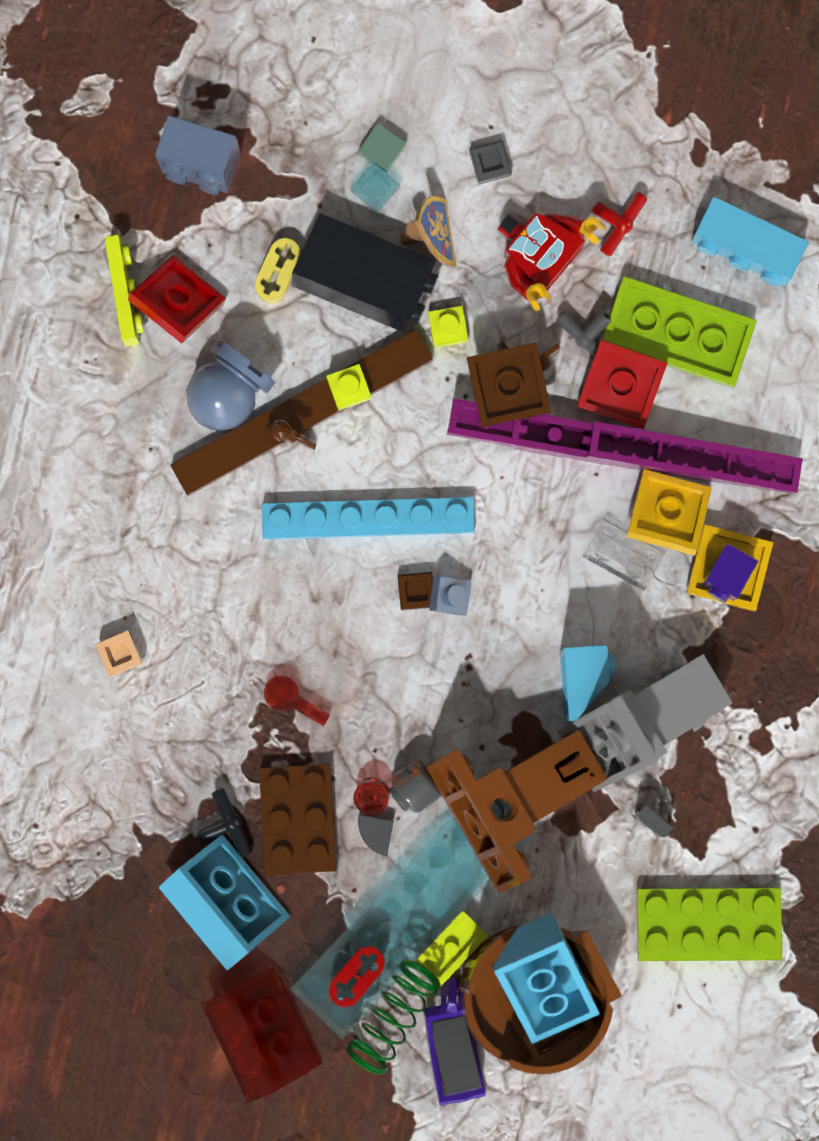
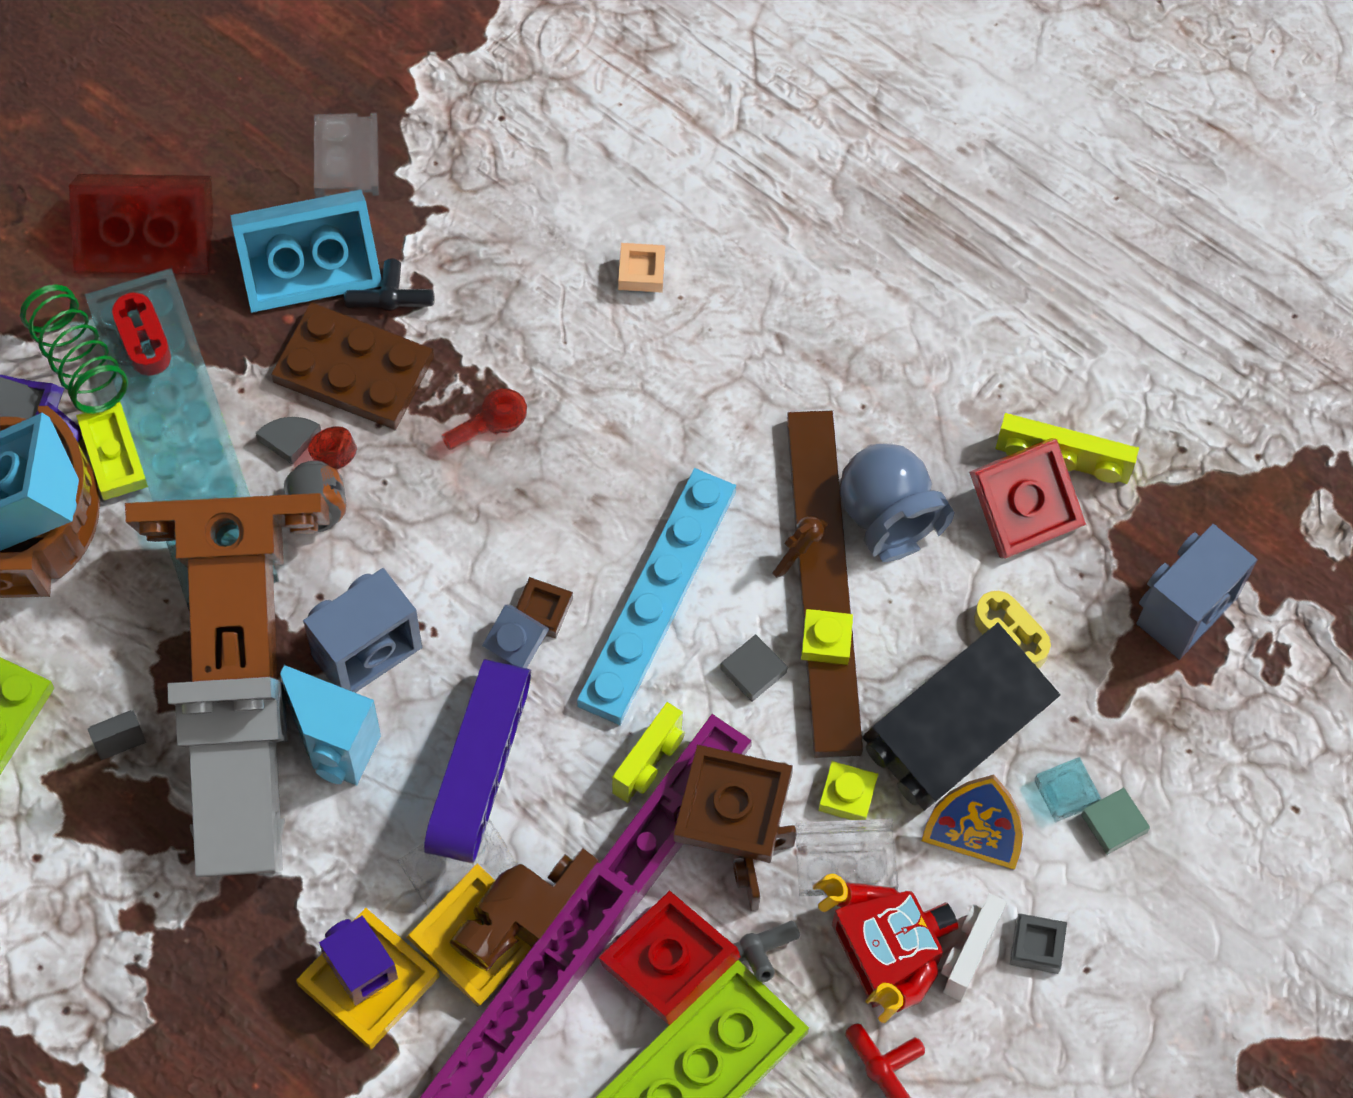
camera: 110 degrees right, 20 degrees down
none -> sand blue brick [303,568,422,693]
none -> clear plate [314,113,379,198]
none -> dark purple beam [424,659,531,864]
none -> reddish brown plate [449,848,599,971]
none -> neon yellow plate [612,702,685,803]
none -> dark grey tile [720,634,788,702]
none -> white plate [940,893,1007,1002]

